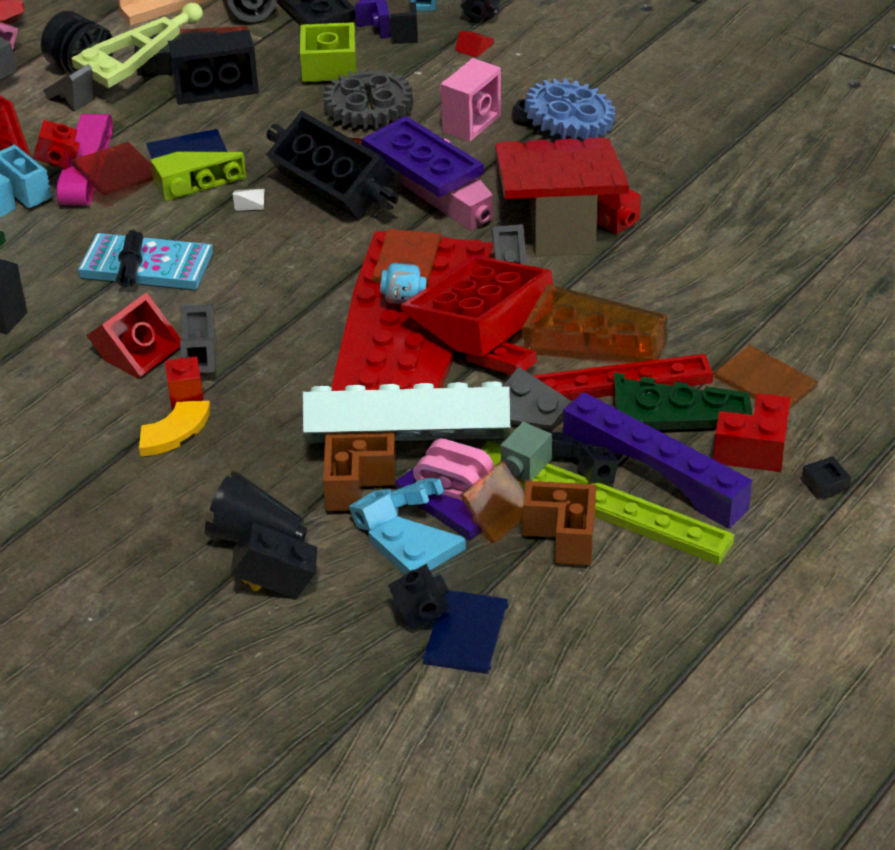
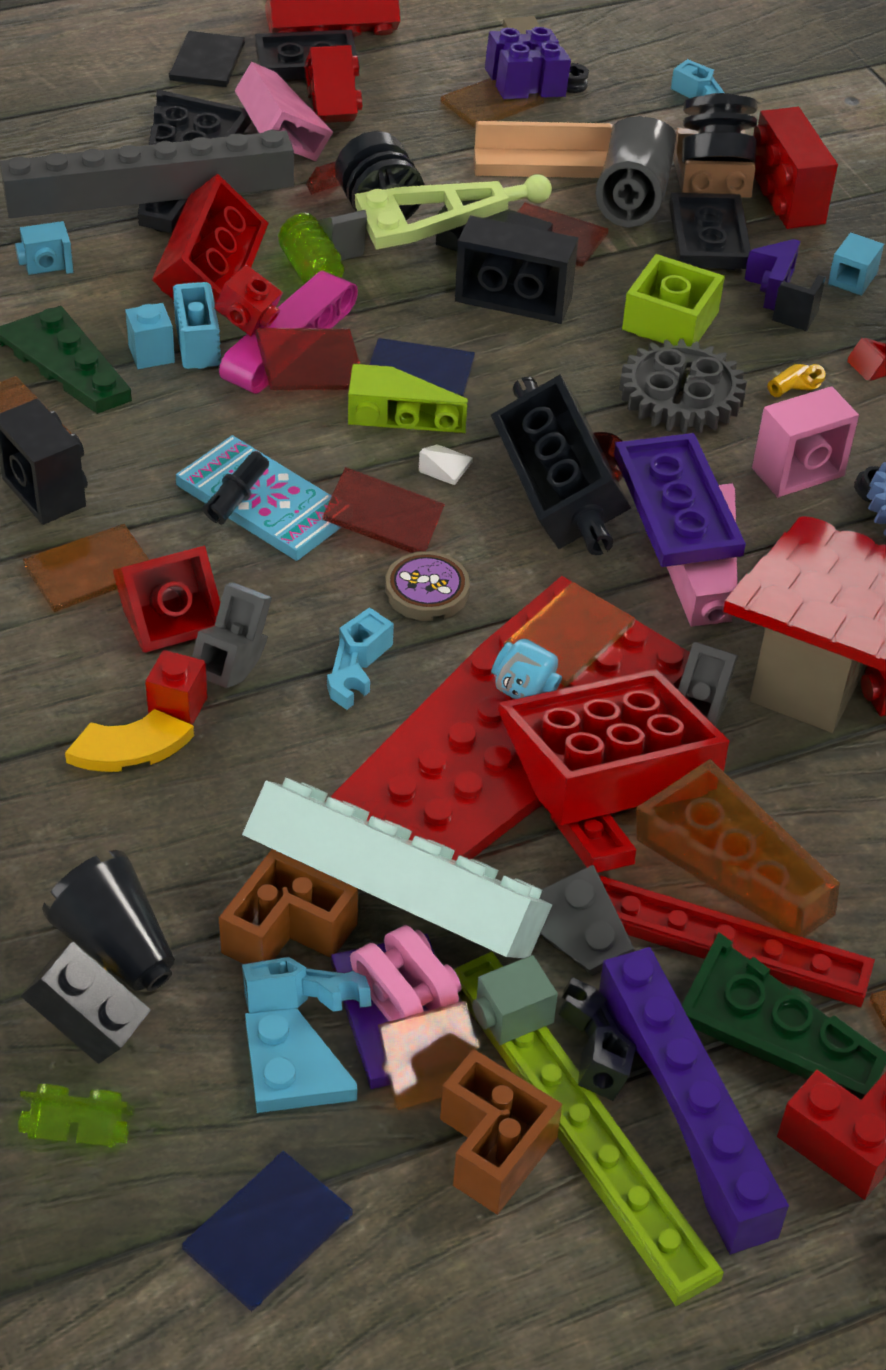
camera: 25 degrees right, 5 degrees up
black brick [388,564,451,630] -> none
none -> clear neon green hinge [18,1084,135,1148]
none -> clear orange piece [23,524,149,612]
none -> clear neon green piece [278,213,345,284]
none -> clear red tile [306,161,340,195]
none -> clear red piece [322,467,445,553]
none -> medium azure piece [327,607,394,710]
none -> tile [385,551,470,621]
none -> yellow arm [767,364,826,397]

